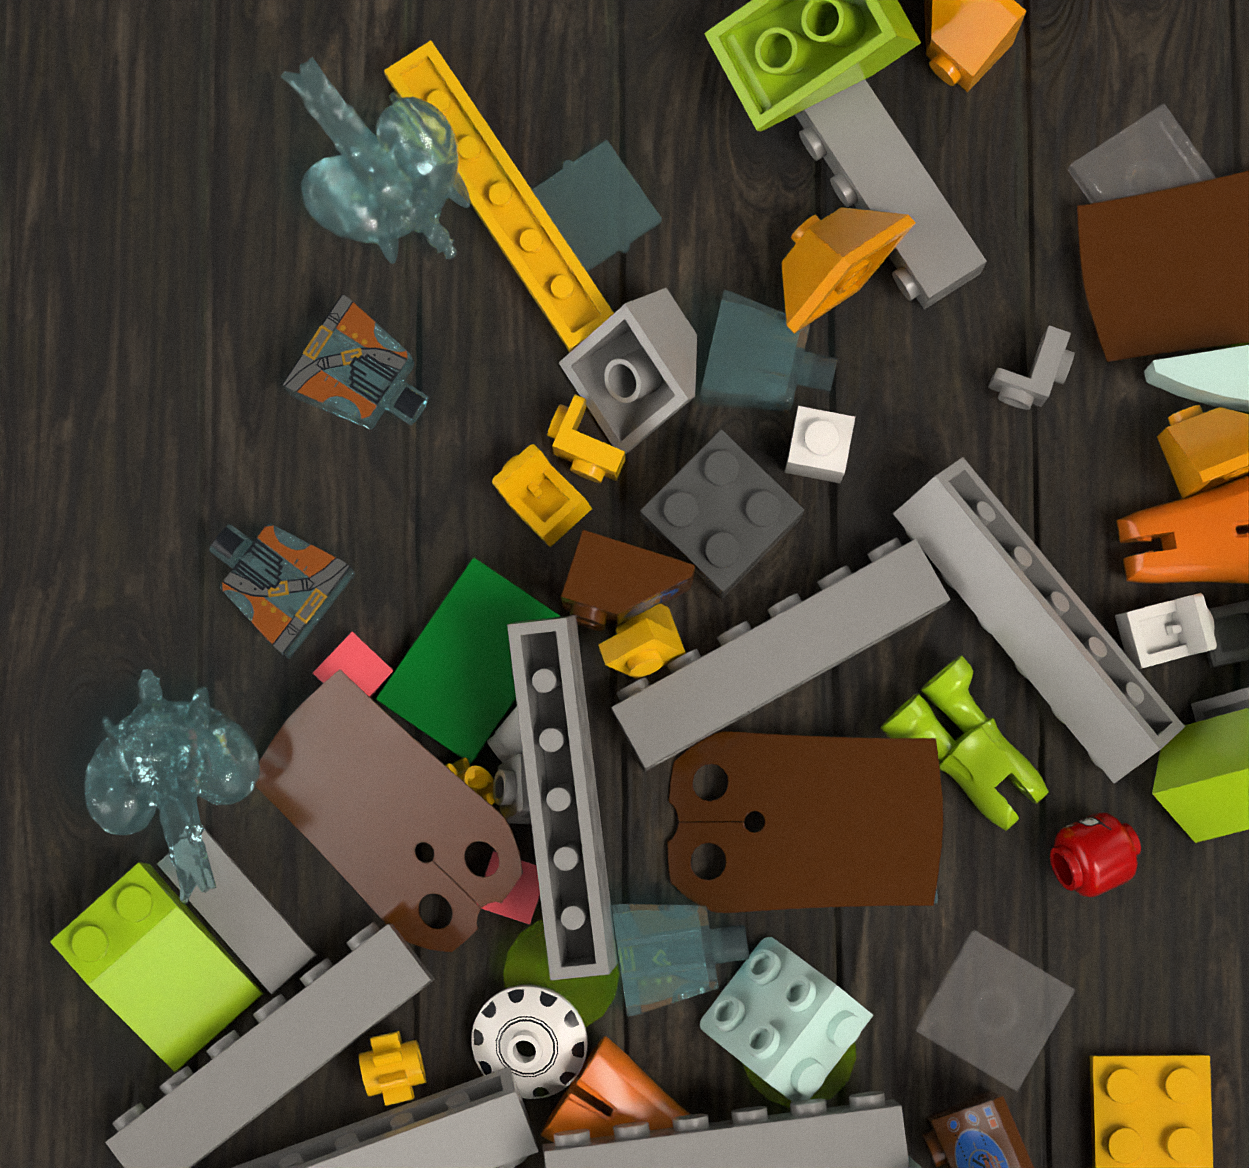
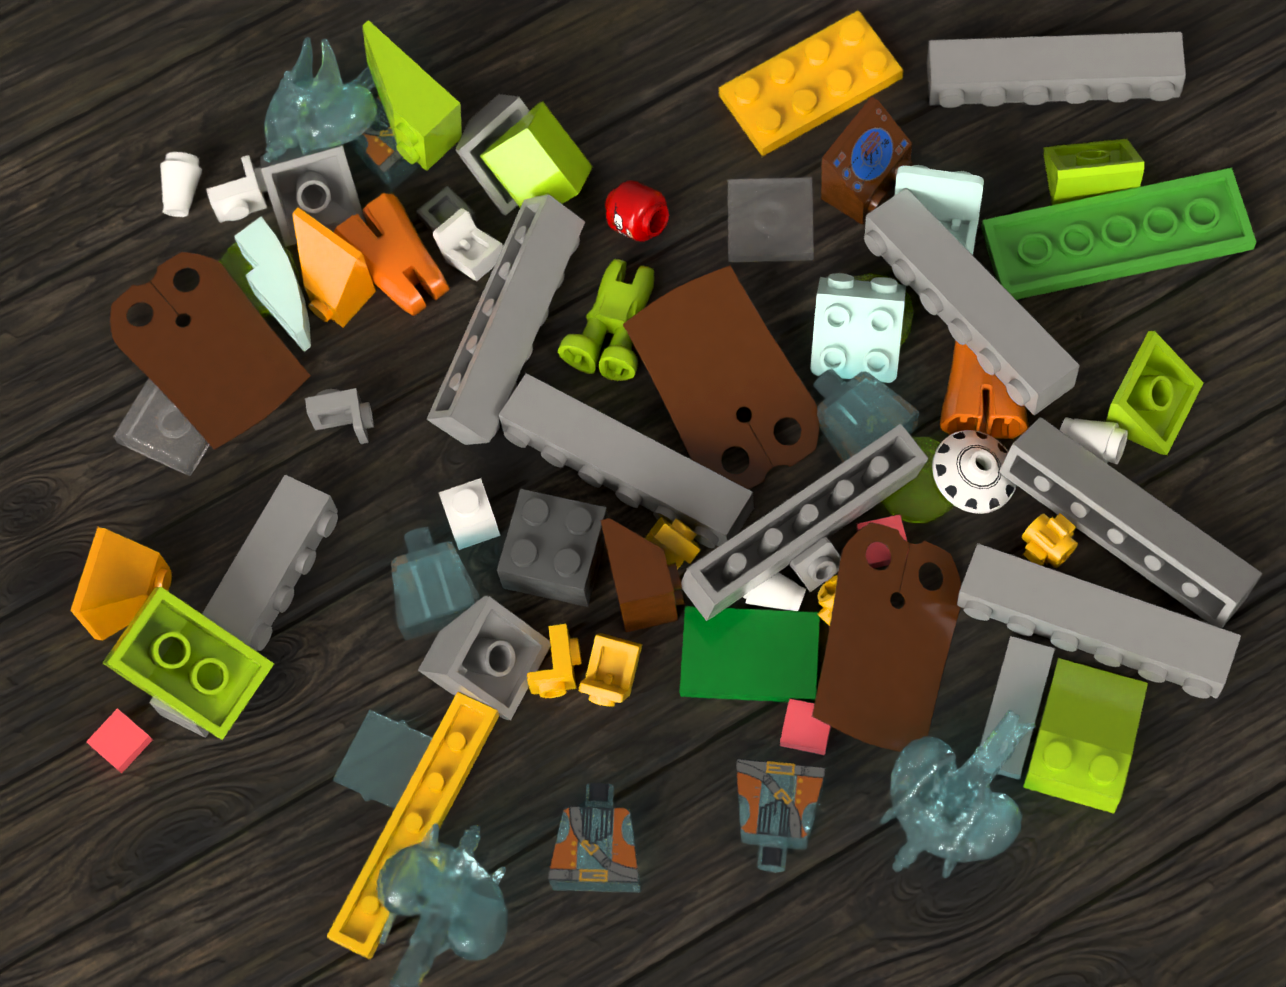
camera: 115 degrees left, 15 degrees down
light orange slope [781,207,916,334] -> none

